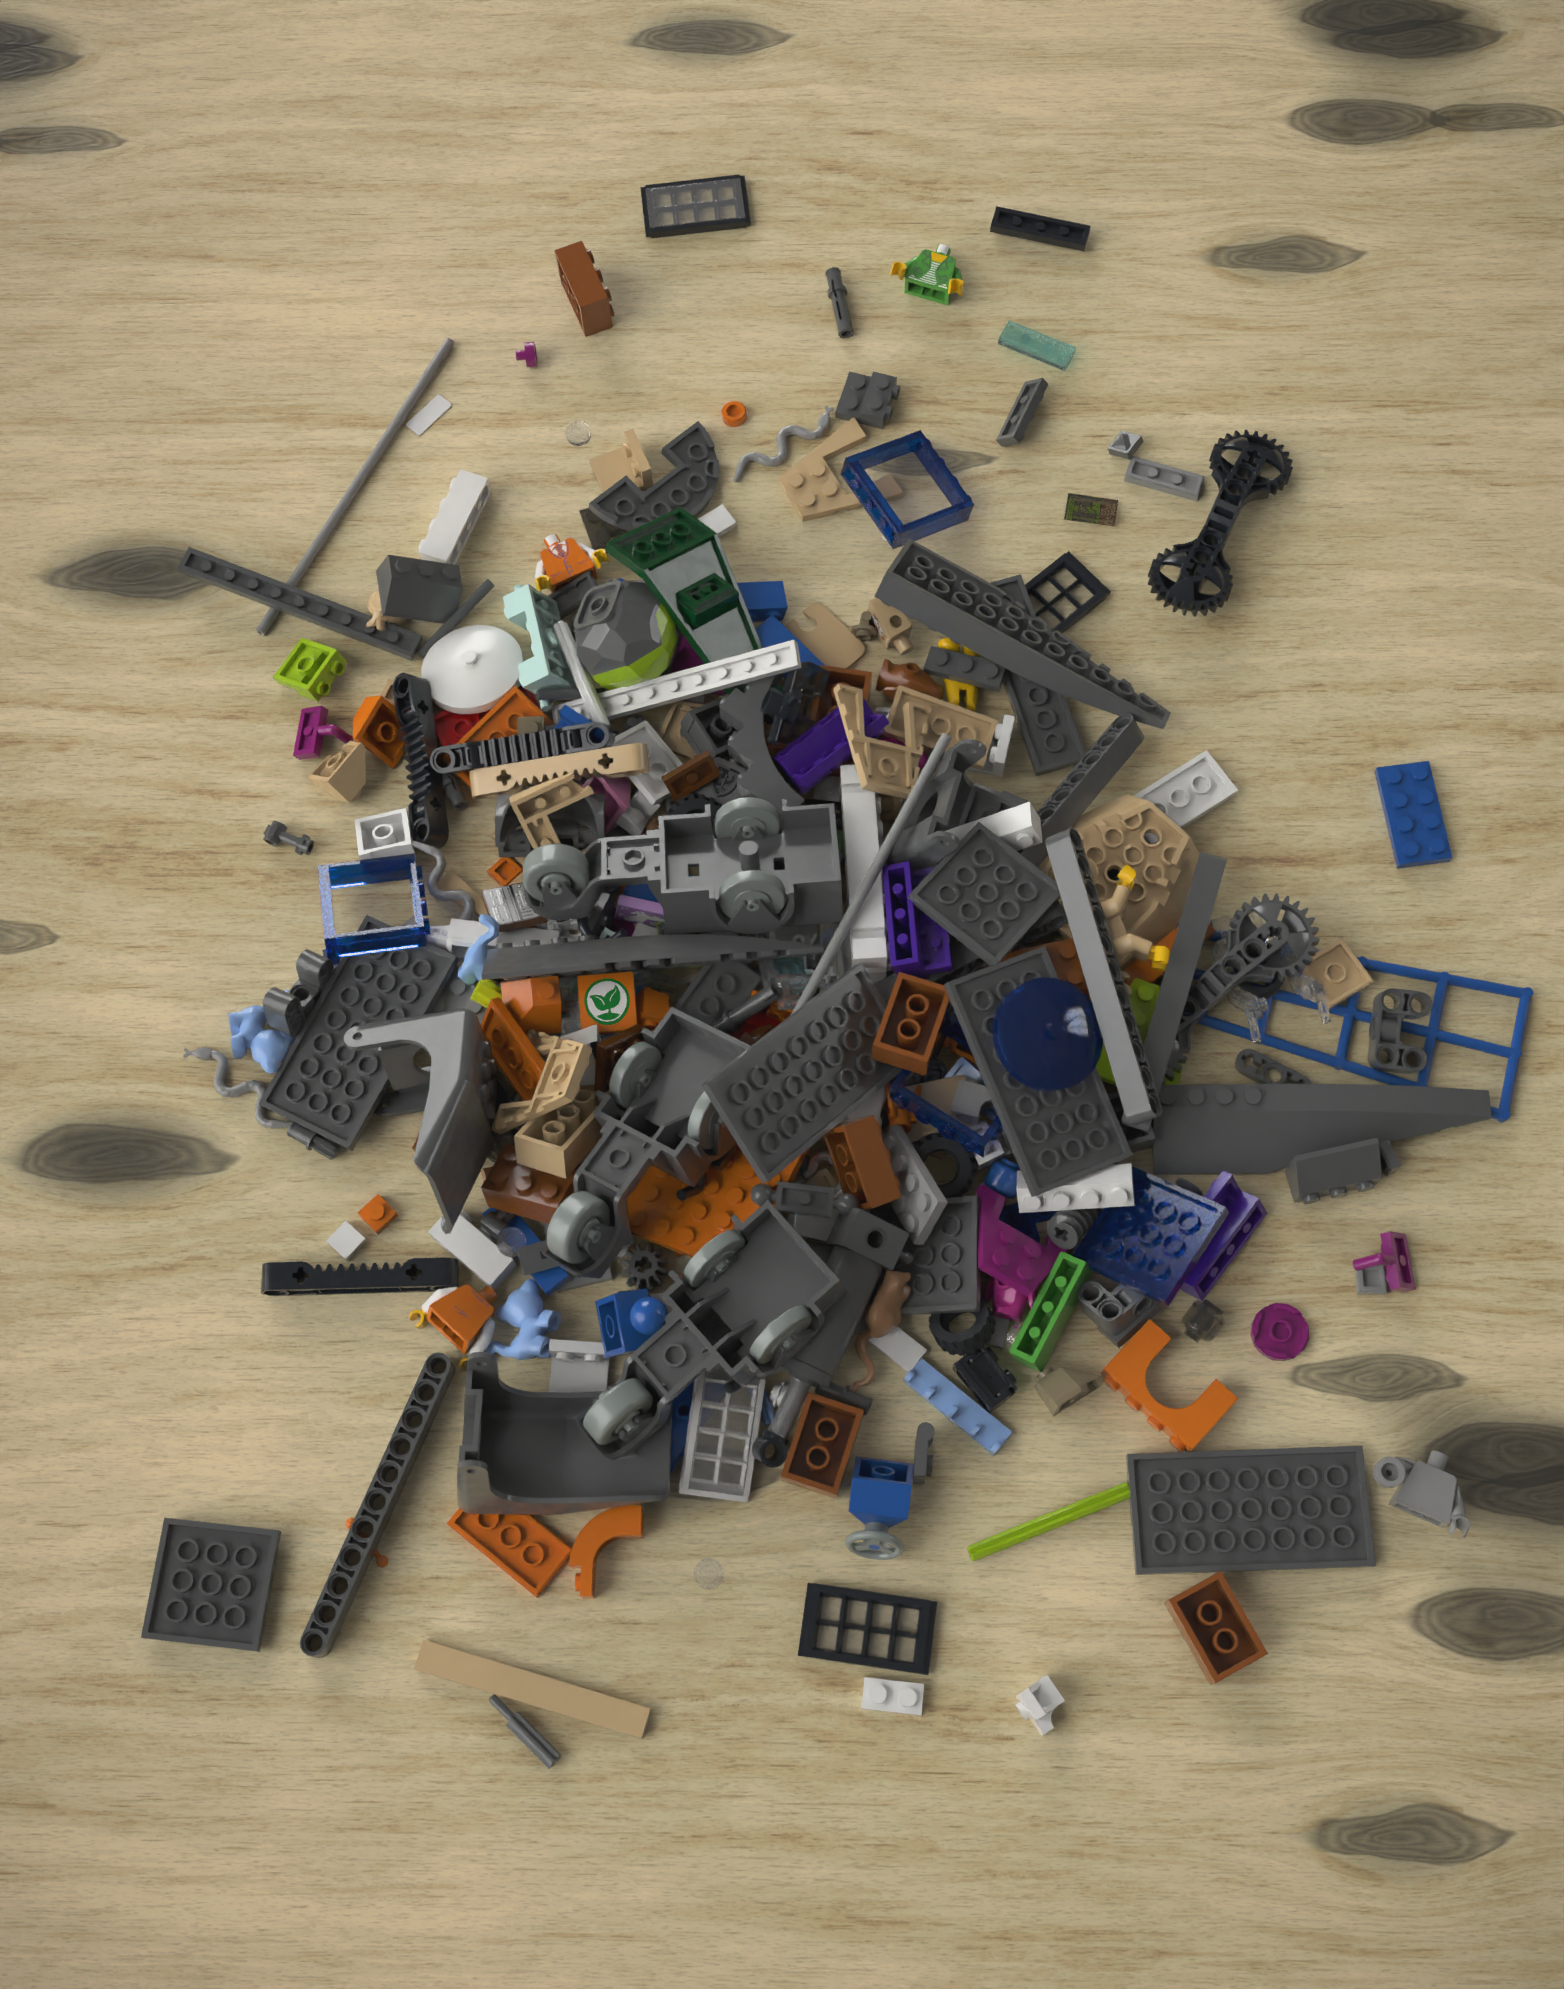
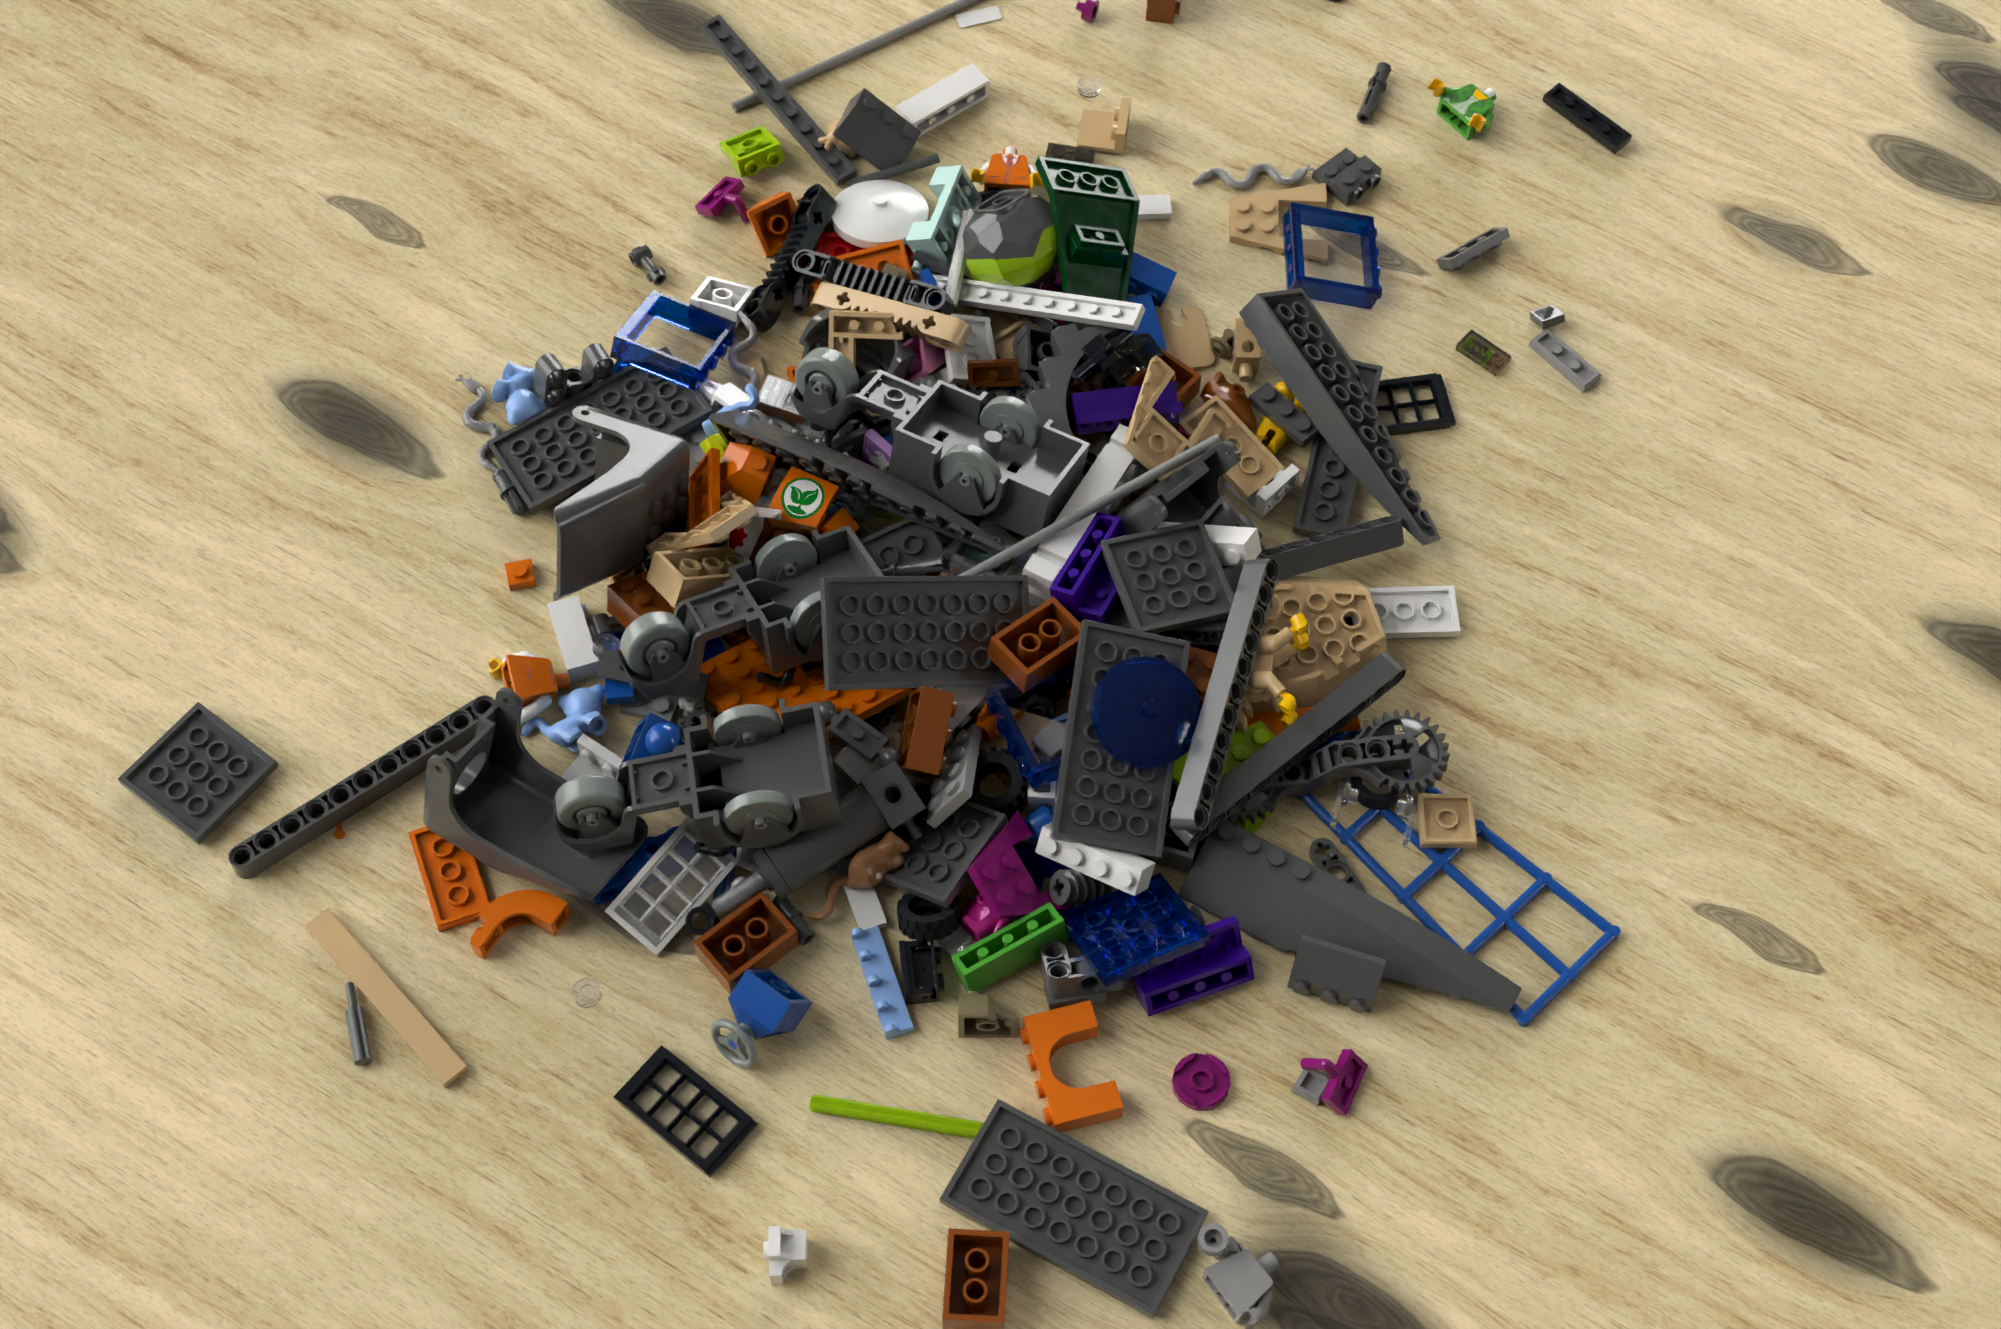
camera: 25 degrees right, 10 degrees down
black gear [261,1257,459,1296] -> none
tan slope [307,741,366,803] -> none
white tile [326,1221,367,1261] -> none
dark grey plate [588,421,719,531] -> none
orange tile [722,401,747,427] -> none
white plate [861,1677,924,1716] -> none
dark grey plate [913,1422,935,1484] -> none
clear light blue tile [998,320,1076,371] -> none
black beam [1148,430,1293,617] -> none
clear smoke head [1181,1299,1225,1343] -> none
dark grey beam [1367,988,1433,1074] -> none
blue plate [1374,761,1452,869] -> none
dark grey tile [1379,1141,1401,1176] -> none

